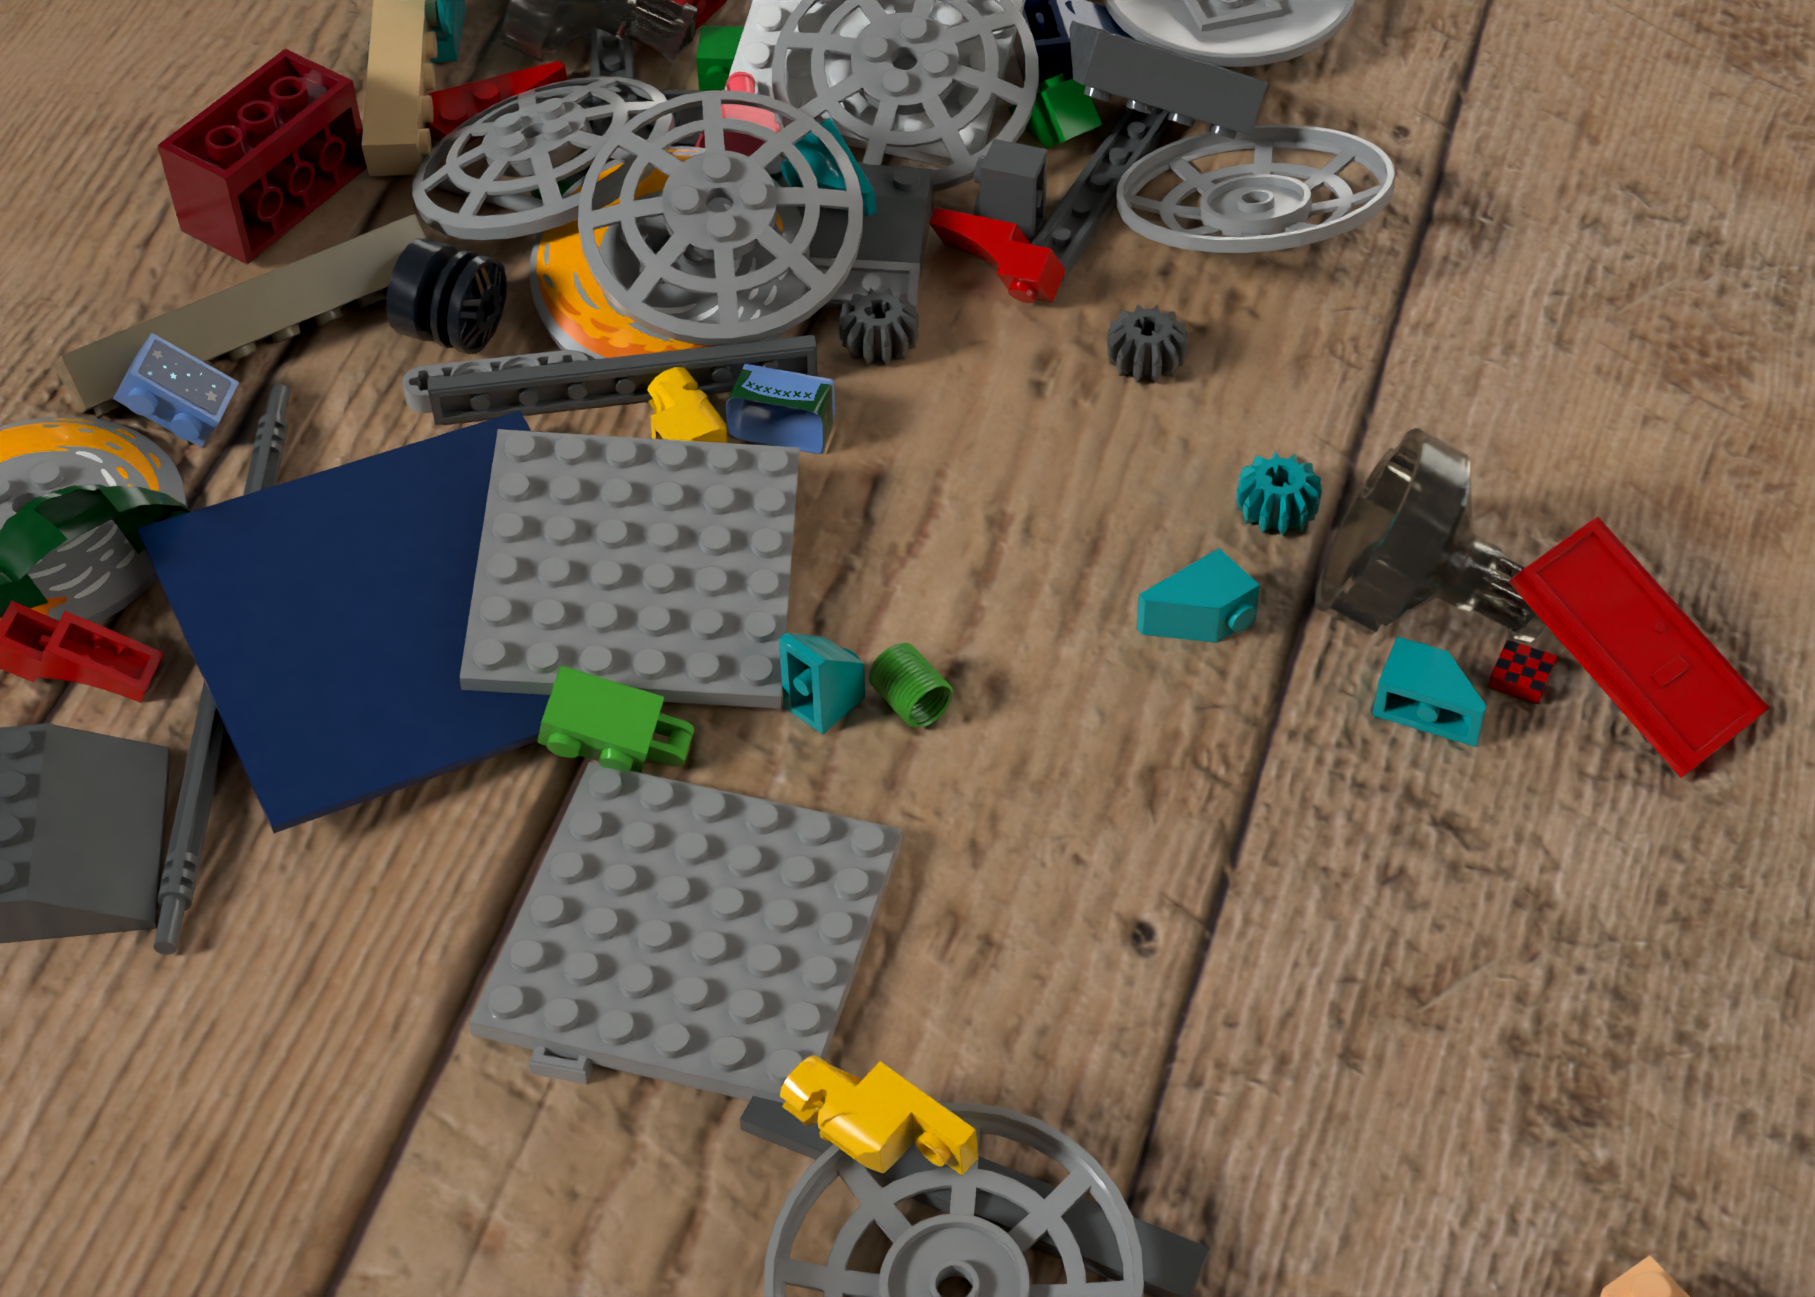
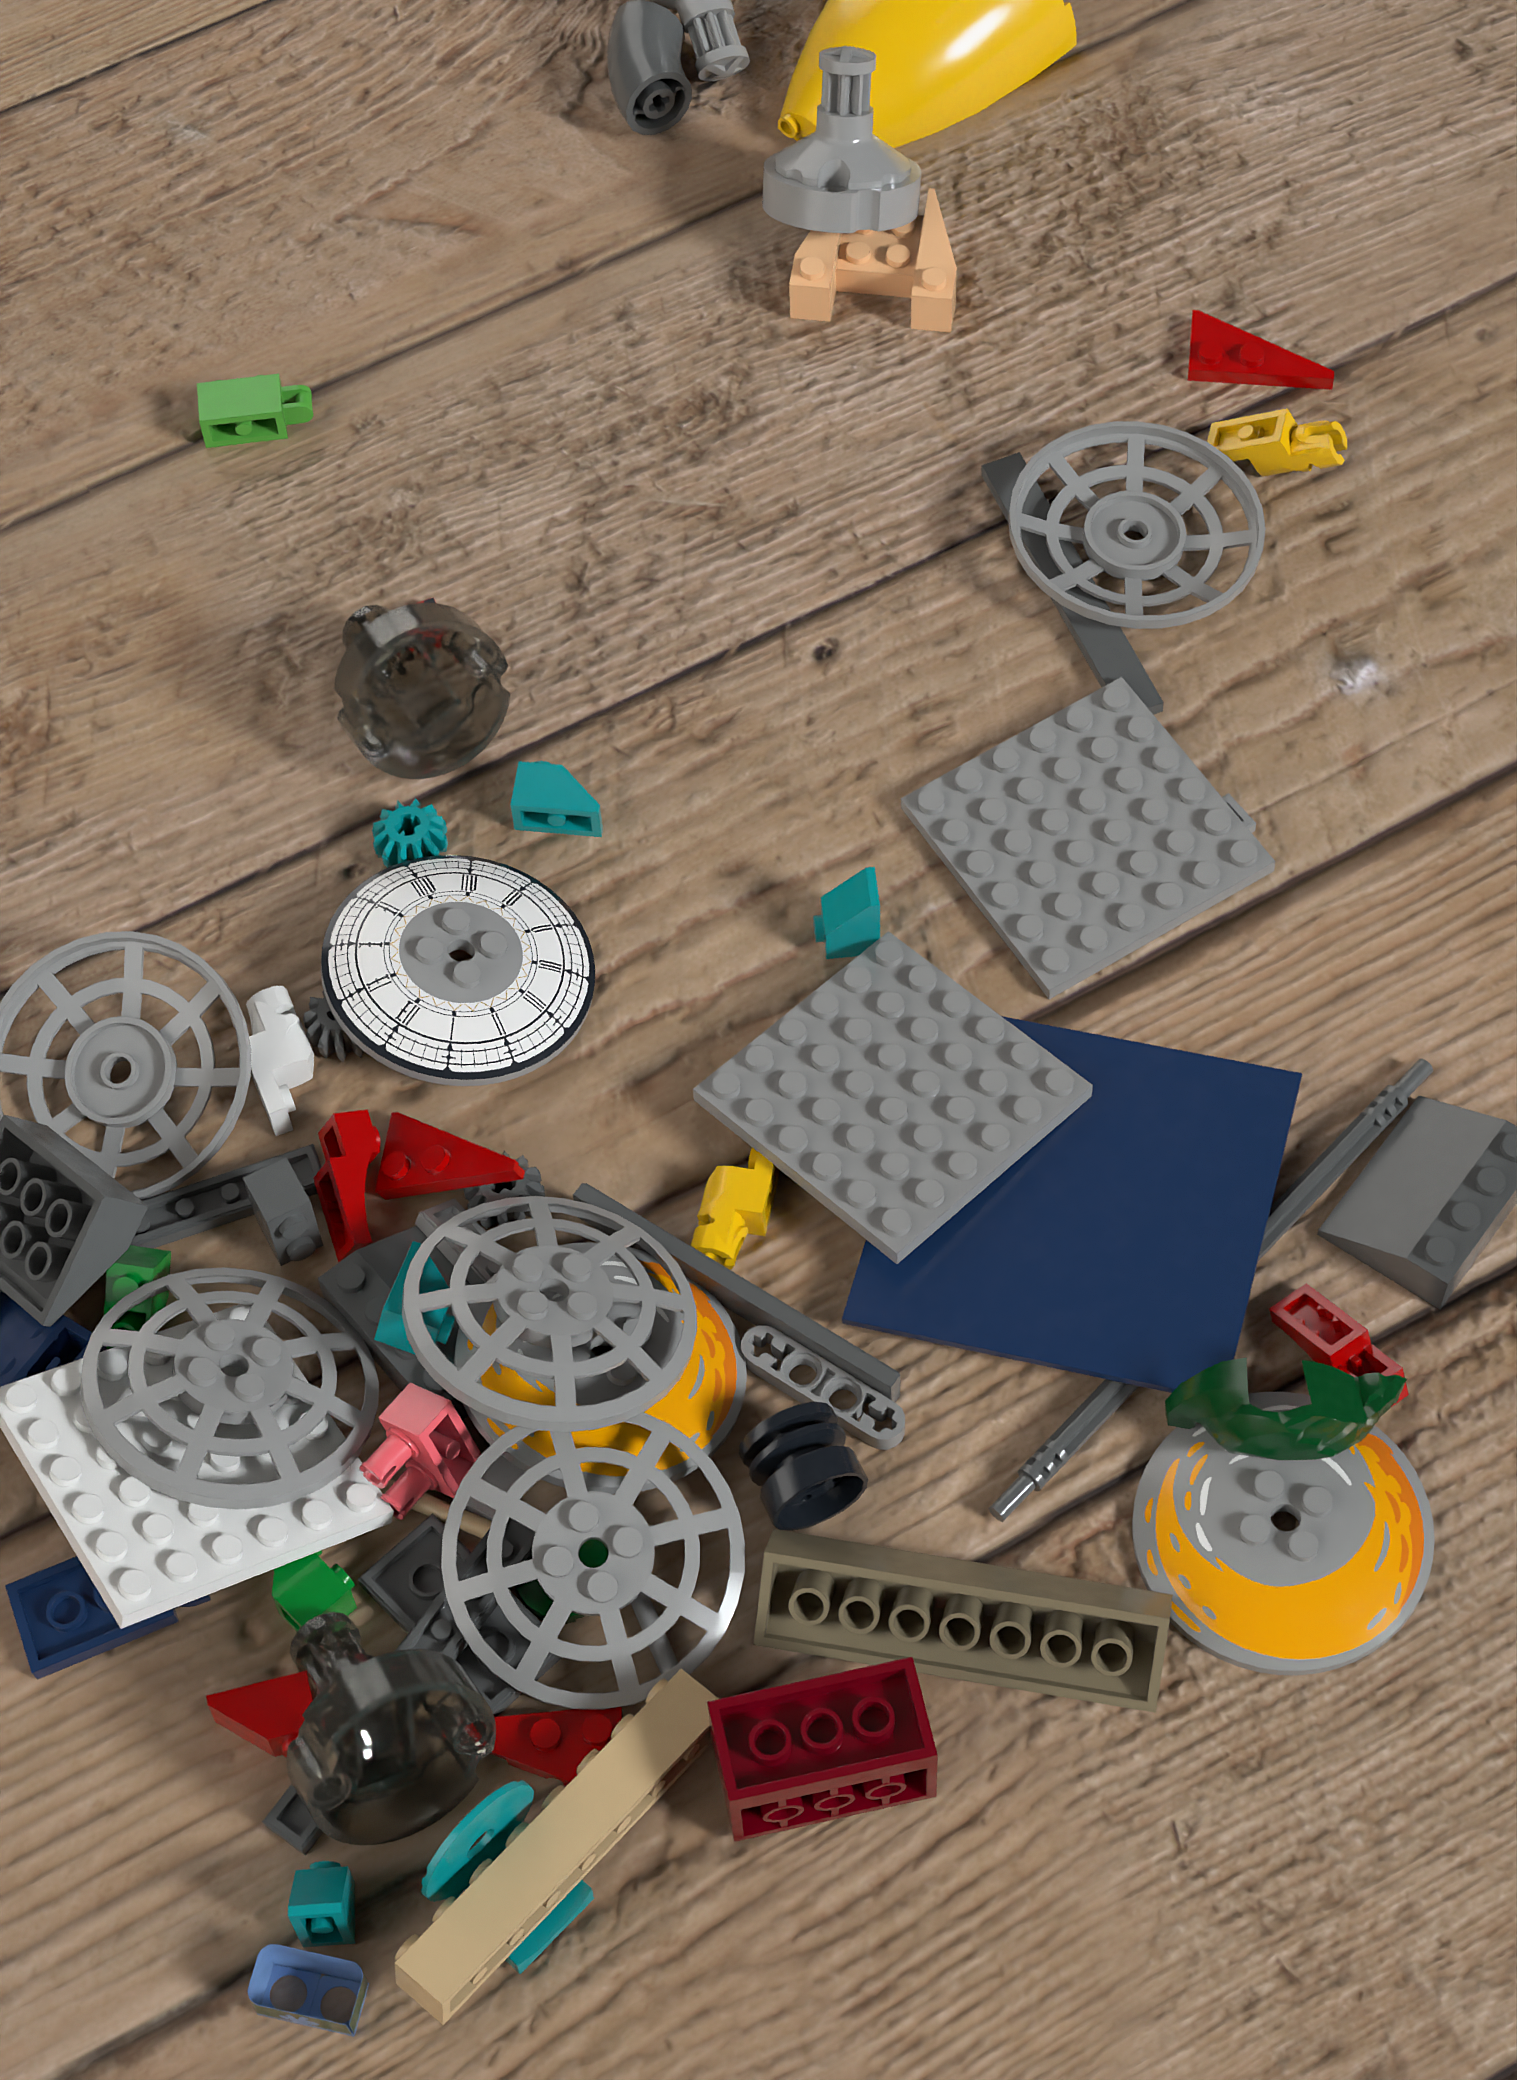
camera: 135 degrees left, 10 degrees up
brick [113,333,239,447] -> none
bright green brick [537,665,694,773] -> none
medium blue piece [726,364,835,454] -> none
yellow plate [780,1055,978,1176] -> none
bright green piece [869,643,953,728] -> none
teal slope [1372,636,1486,747] -> none
red piece [1509,517,1770,778] -> none
none -> white plate [246,986,314,1136]
none -> dish [321,855,595,1086]
none -> red wing [375,1112,525,1200]

